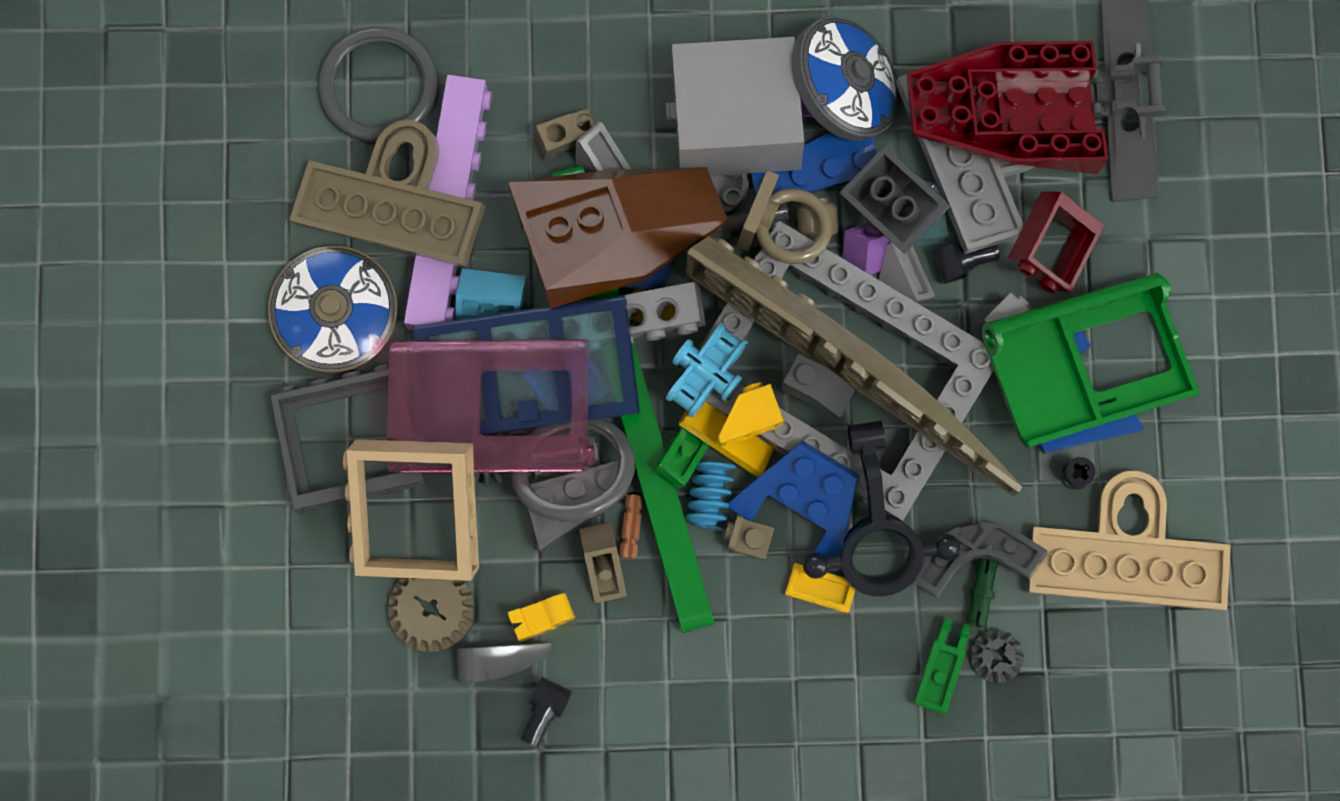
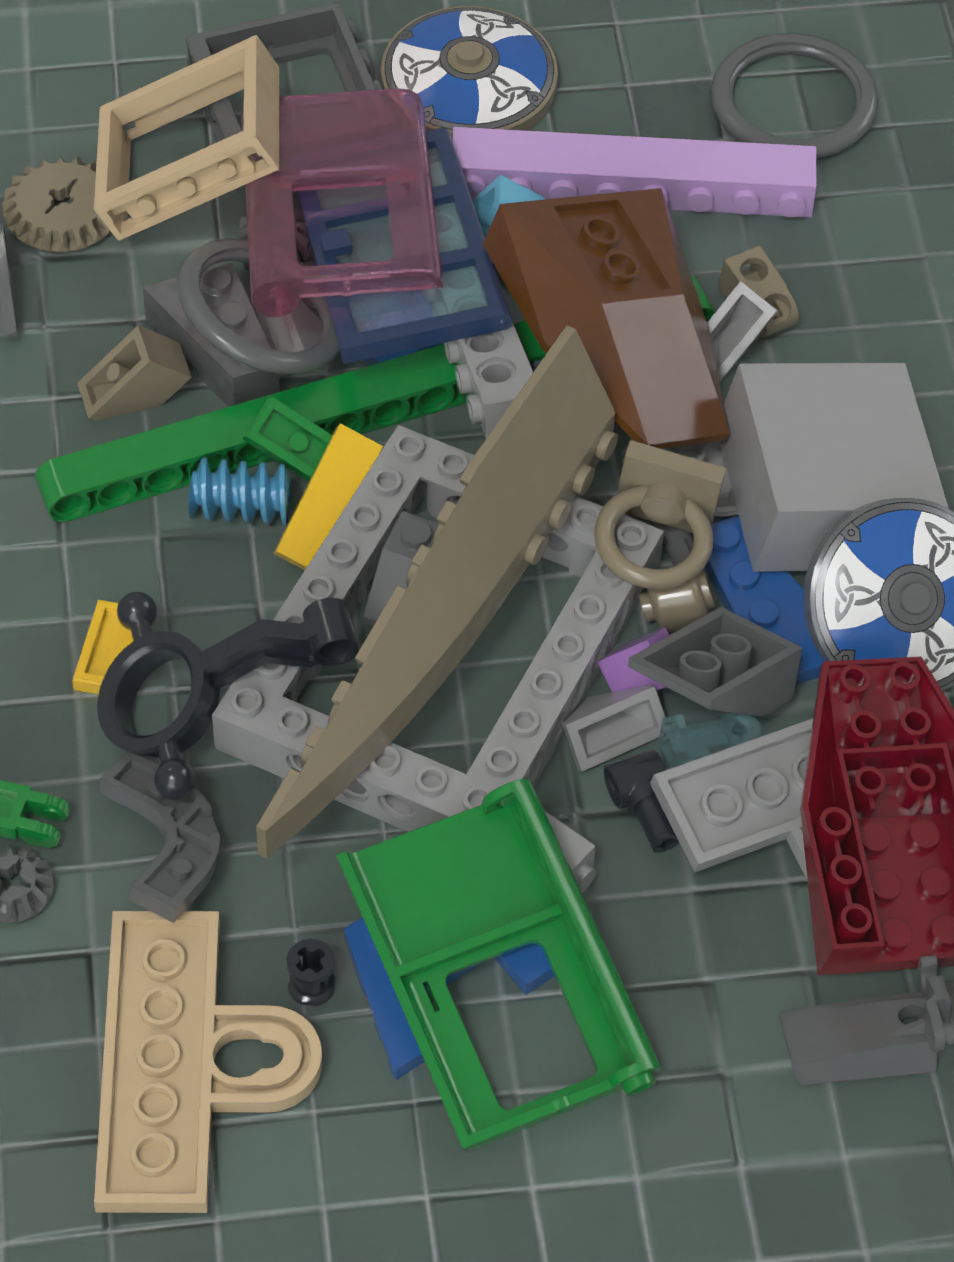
camera: 85 degrees right, 25 degrees down
dark tan plate [289,120,486,268] -> none
yellow leg [507,593,575,643] -> none
nougat axle [620,494,643,559] -> none
medium azure axle [665,323,749,418] -> none
yellow slope [718,382,784,448] -> none
dark tan bracket [724,515,775,561] -> none
blue wing [728,440,859,573] -> none
dark green pin [966,559,999,628] -> none
dark red window [1008,191,1105,294] -> none

